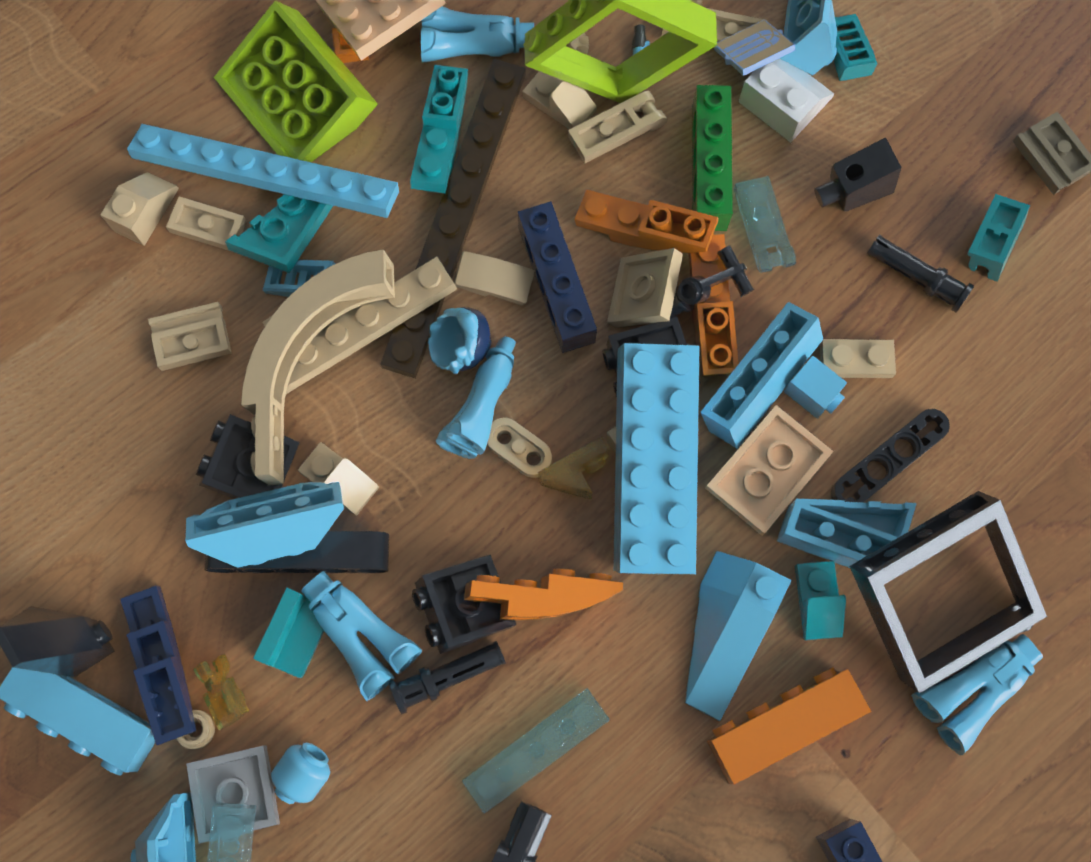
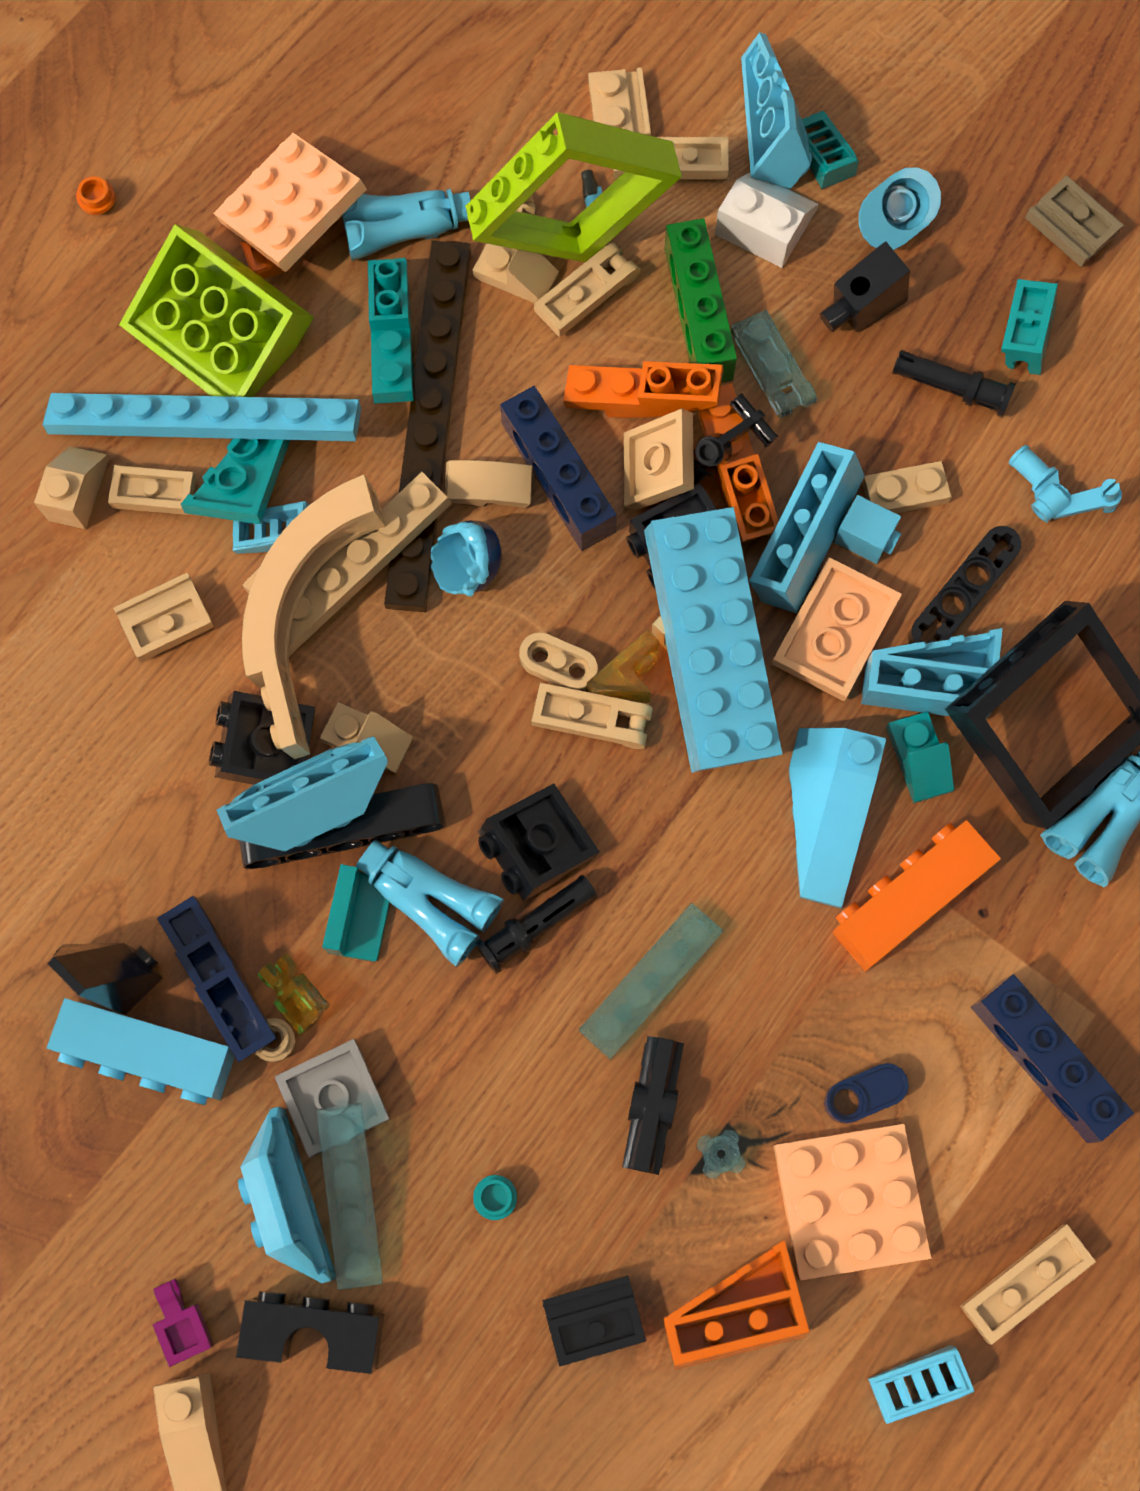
camera: 10 degrees left, 0 degrees up
medium azure head [271,742,330,804] -> none
medium azure piece [436,336,516,459] -> none
orange slope [464,569,623,620] -> none
piece [714,19,795,76] -> none
none -> tan plate [531,683,653,749]
none -> medium azure piece [859,167,941,250]
none -> medium azure pin [1009,445,1122,523]

